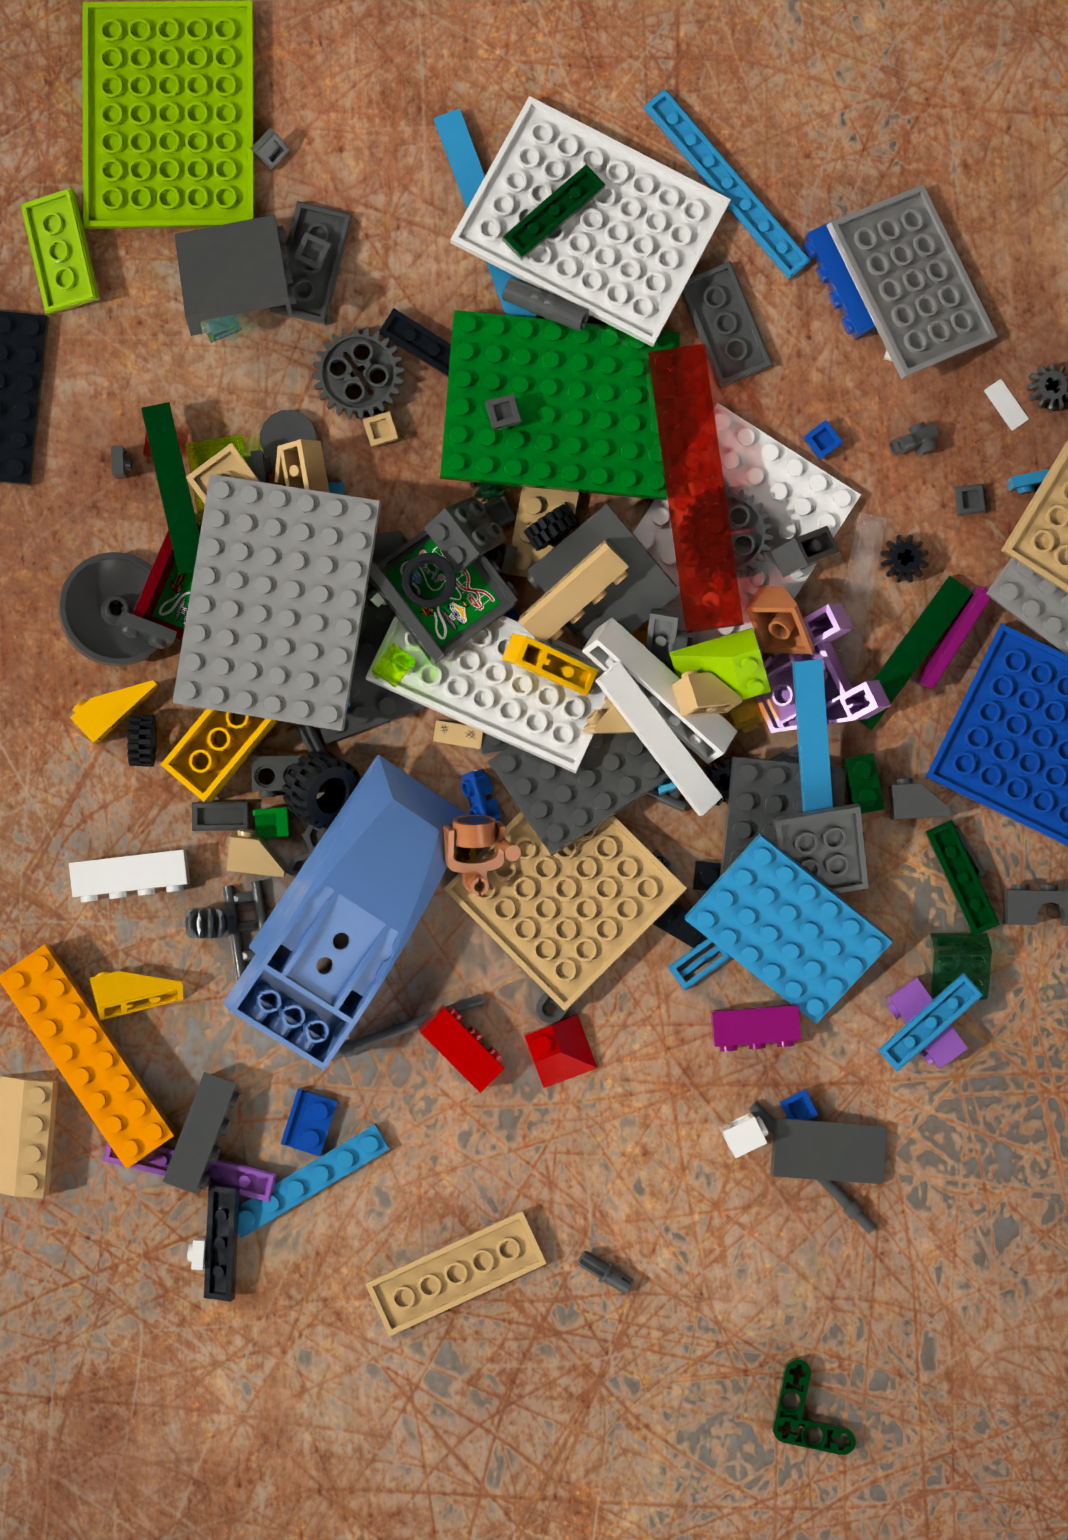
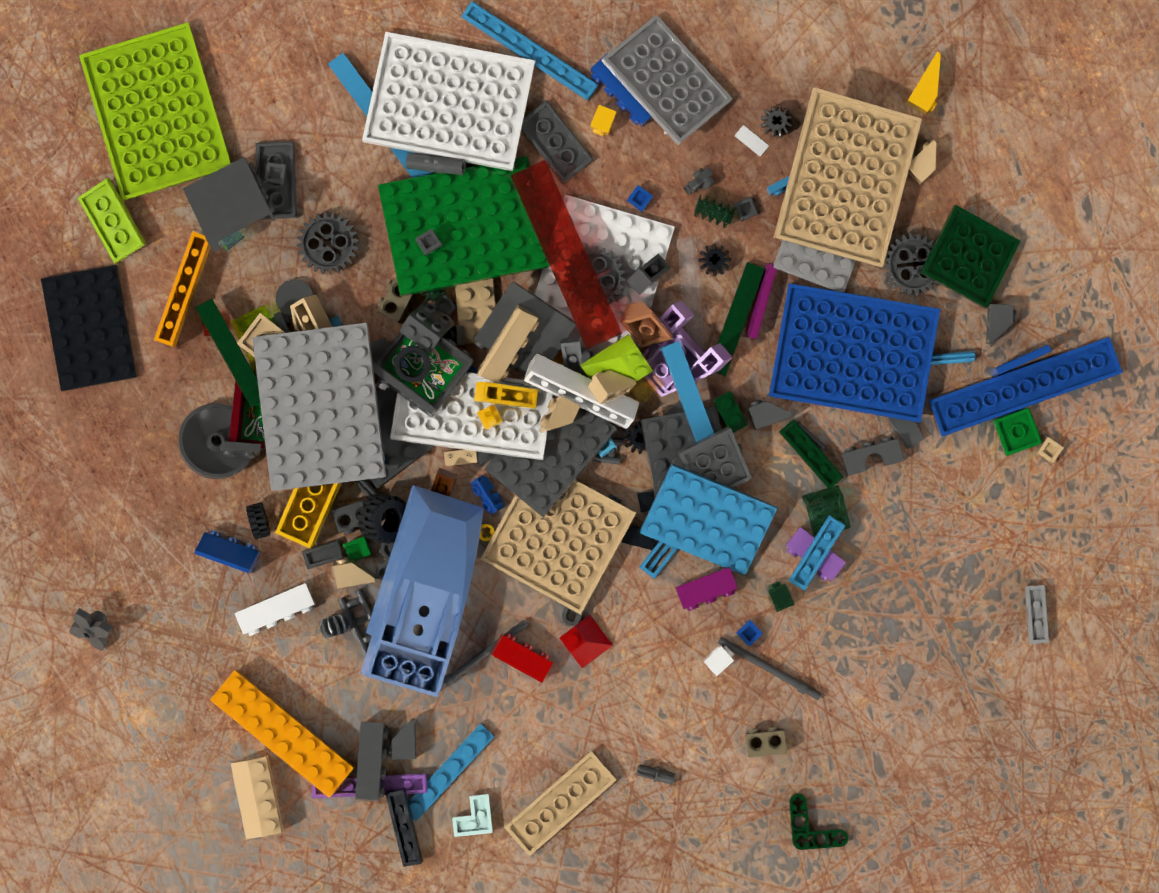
camera: 10 degrees left, 0 degrees up
yellow slope [70,680,160,744] -> none
yellow slope [90,971,184,1021] -> none
dark grey plate [111,446,132,479] -> none
white plate [187,1237,206,1270] -> none
dark grey tile [250,128,290,170] -> none
blue plate [281,1088,338,1156] -> none
tan plate [363,411,398,448] -> none
clear neon green panel [372,643,417,687] -> none
black plate [379,308,451,377] -> none
nougat piece [443,815,521,896] -> none
dark green tile [502,164,606,261] -> none
black tyre [524,503,580,551] -> none
white tile [595,662,722,816] -> none
dark grey tile [770,1118,887,1184] -> none
none -> light orange brick [154,231,211,348]
none -> blue slope [194,530,261,573]
none -> dark tan brick [377,277,415,323]
none -> dark grey slope [388,719,416,760]
none -> reddish brown slope [431,468,457,497]
none -> light aqua plate [452,794,493,837]
none -> yellow tile [477,404,503,431]
none -> yellow brick [590,105,617,137]
none -> clear green piece [694,194,736,228]
none -> dark tan brick [745,726,787,757]
none -> clear green brick [766,581,795,612]

